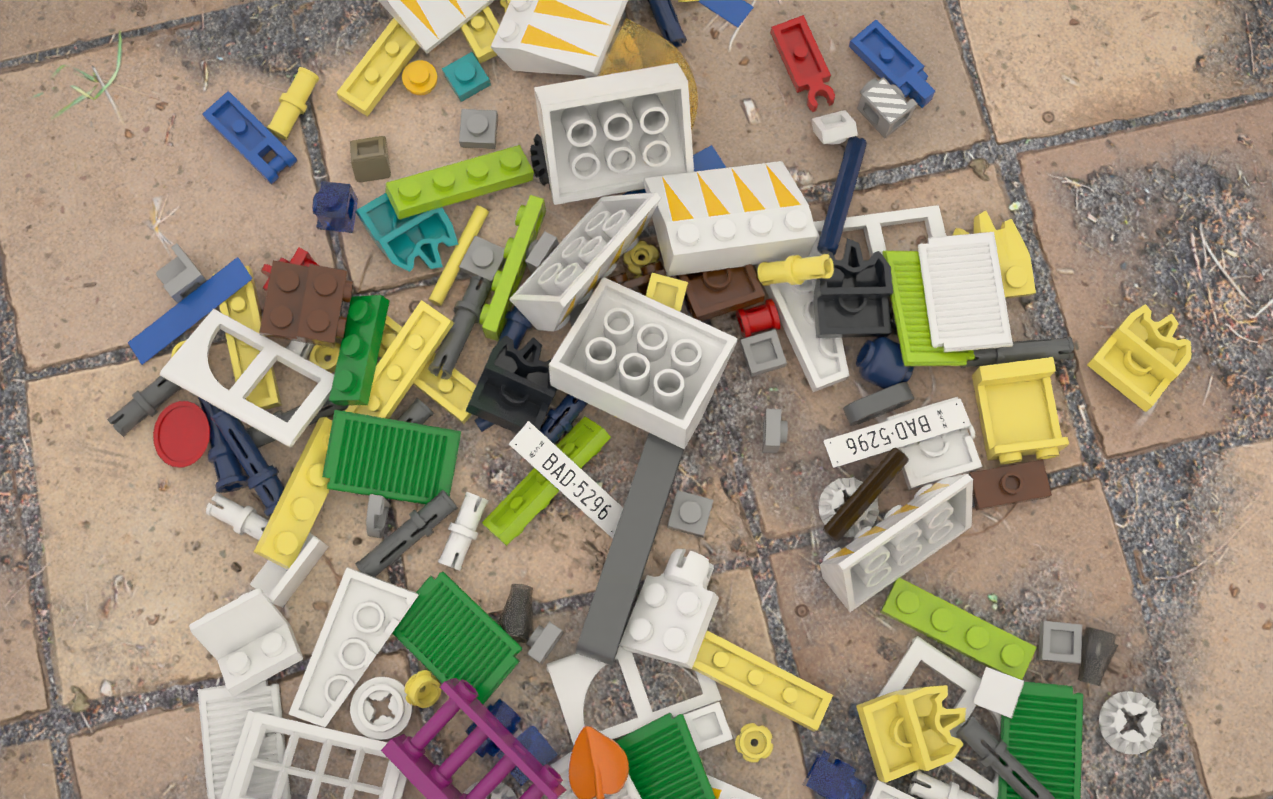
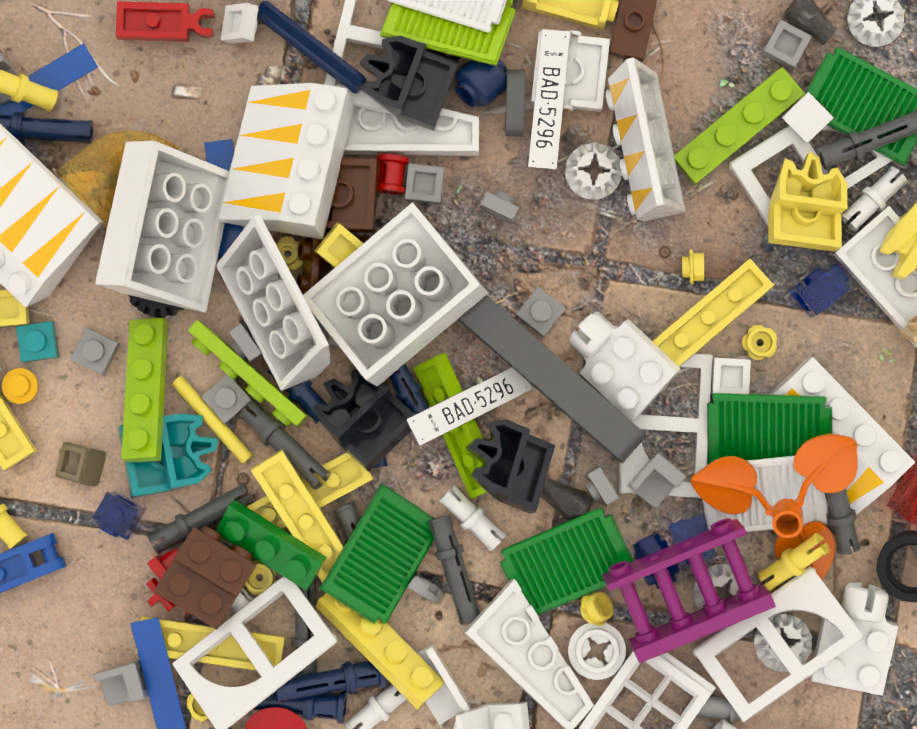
camera: 65 degrees left, 10 degrees up
light yellow pin [757,254,834,286] -> none
dark brown axle [823,447,909,542] -> none
none -> dark grey pin [147,483,254,554]
none -> black plate [466,419,555,514]
none -> light grey panel [627,453,686,508]
none -> light yellow plate [682,249,704,284]

